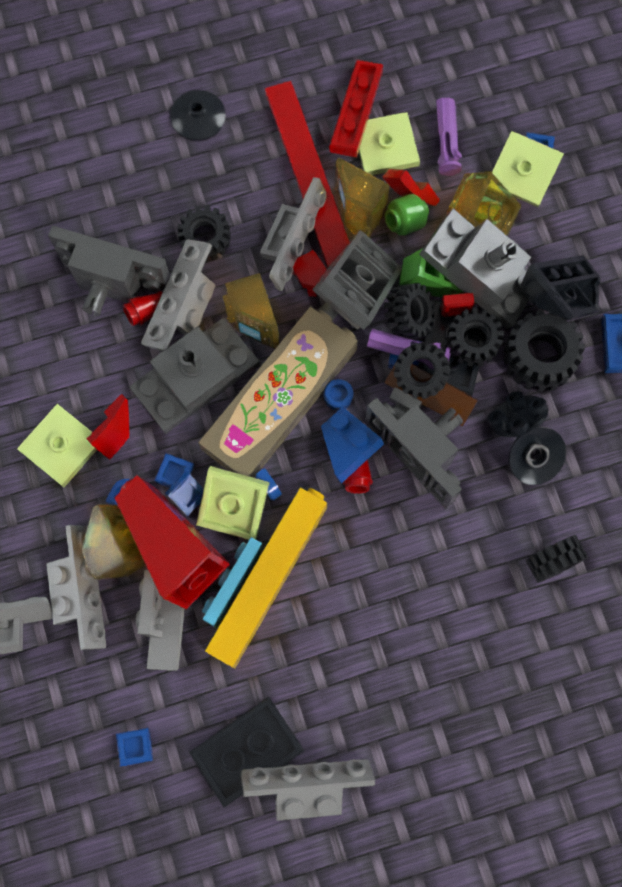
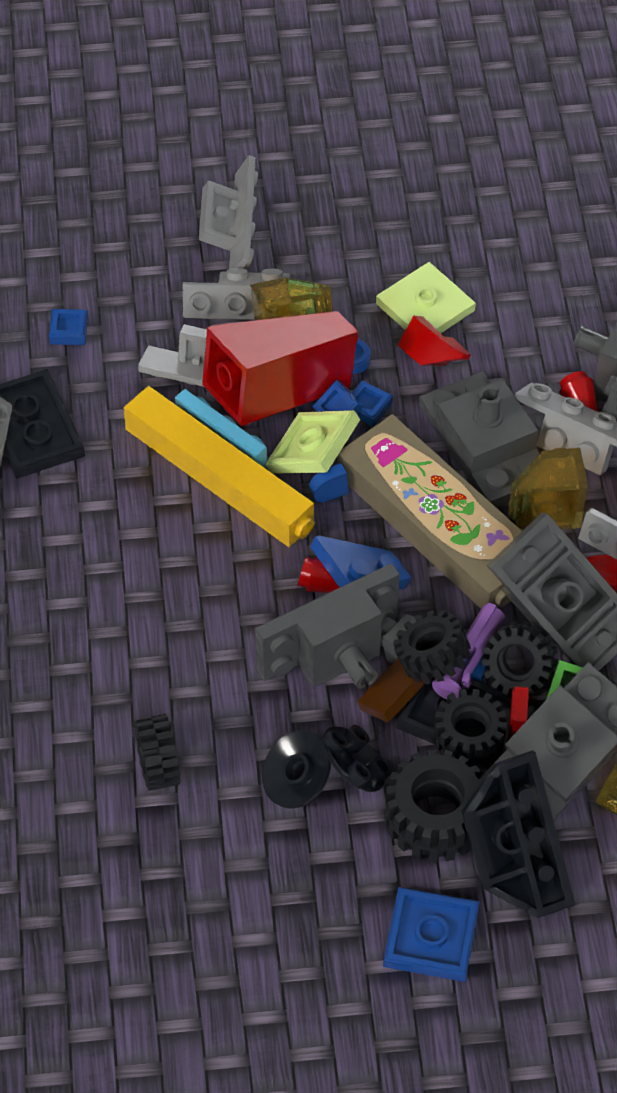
camera: 100 degrees right, 20 degrees down
blue tile [324,379,354,410] -> none

